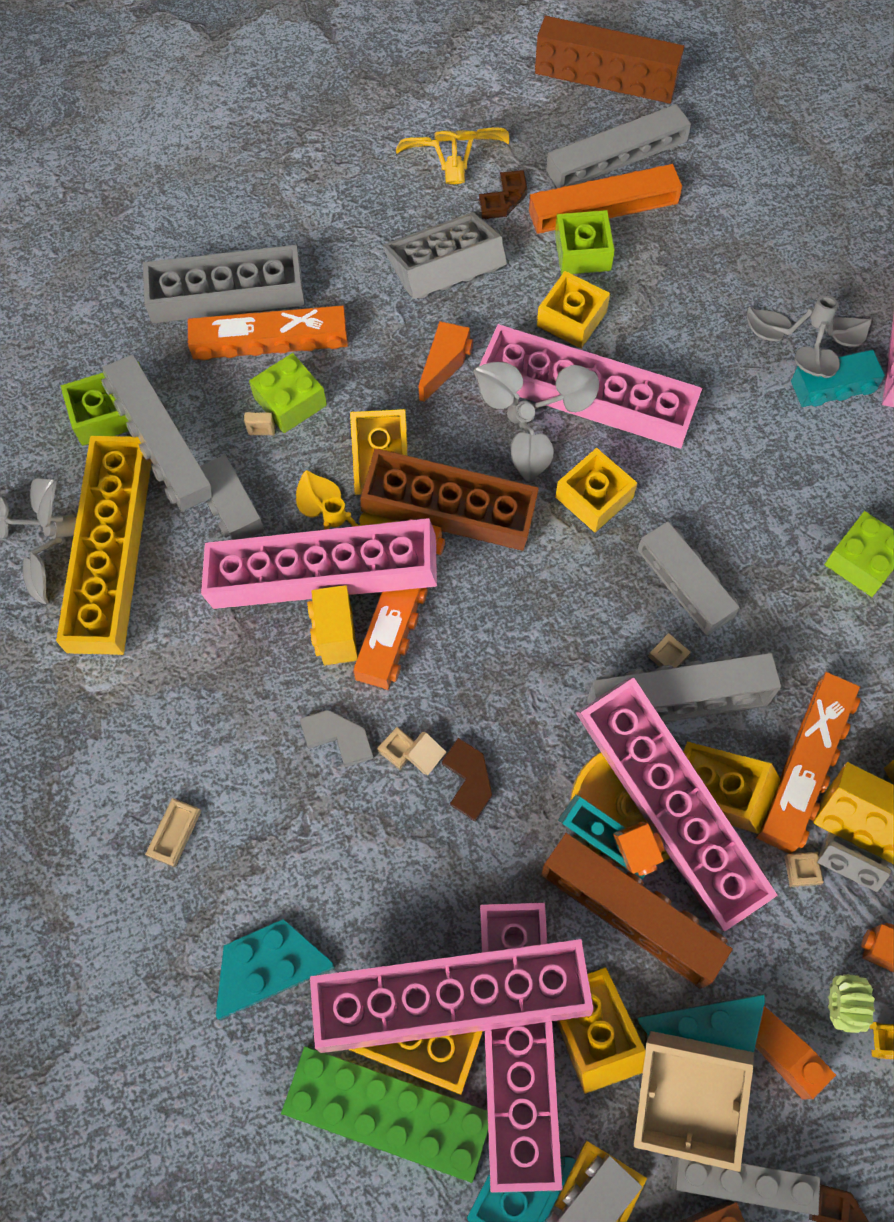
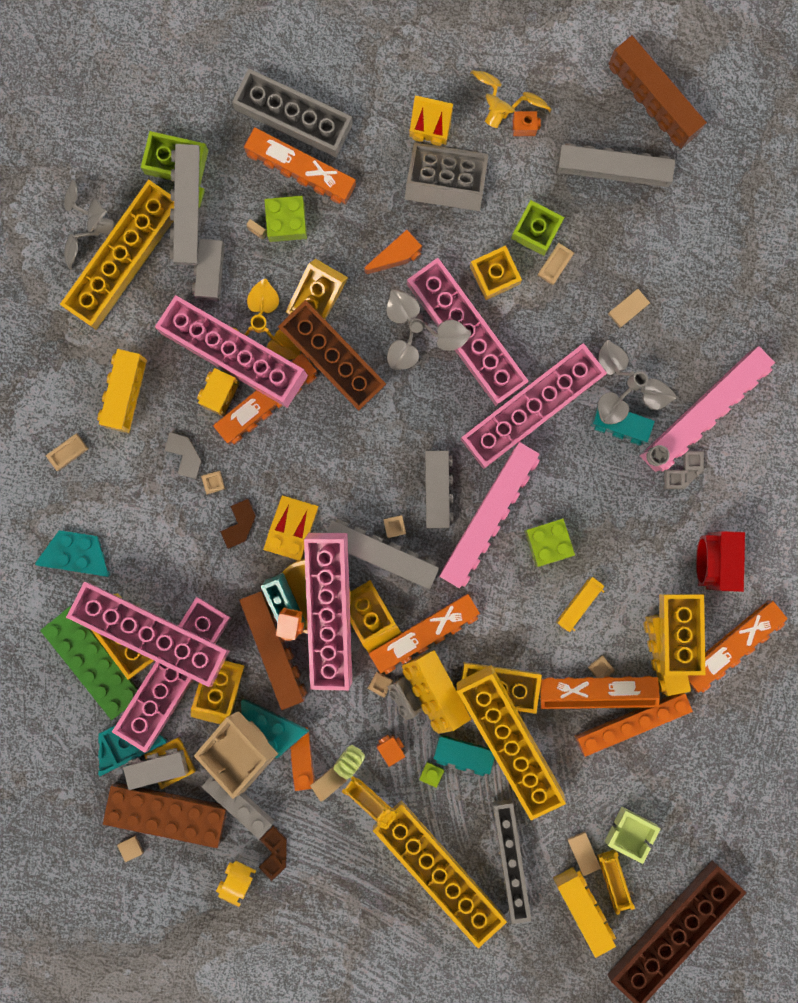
camera: 30 degrees right, 20 degrees up
tan tile [404,732,446,775] -> none
reddish brown tile [479,170,527,219] -> none
orange brick [529,164,682,234] -> none
yellow brick [555,448,637,533] -> none
none -> yellow brick [97,349,147,433]
none -> yellow slope [263,495,319,561]
none -> tan tile [310,766,347,802]
none -> yellow slope [409,95,453,146]
none -> bright pink brick [439,442,540,588]
none -> bright pink brick [460,343,607,469]
none -> orange brick [513,111,541,136]
none -> tan tile [538,243,574,285]
none -> tan tile [608,289,650,328]

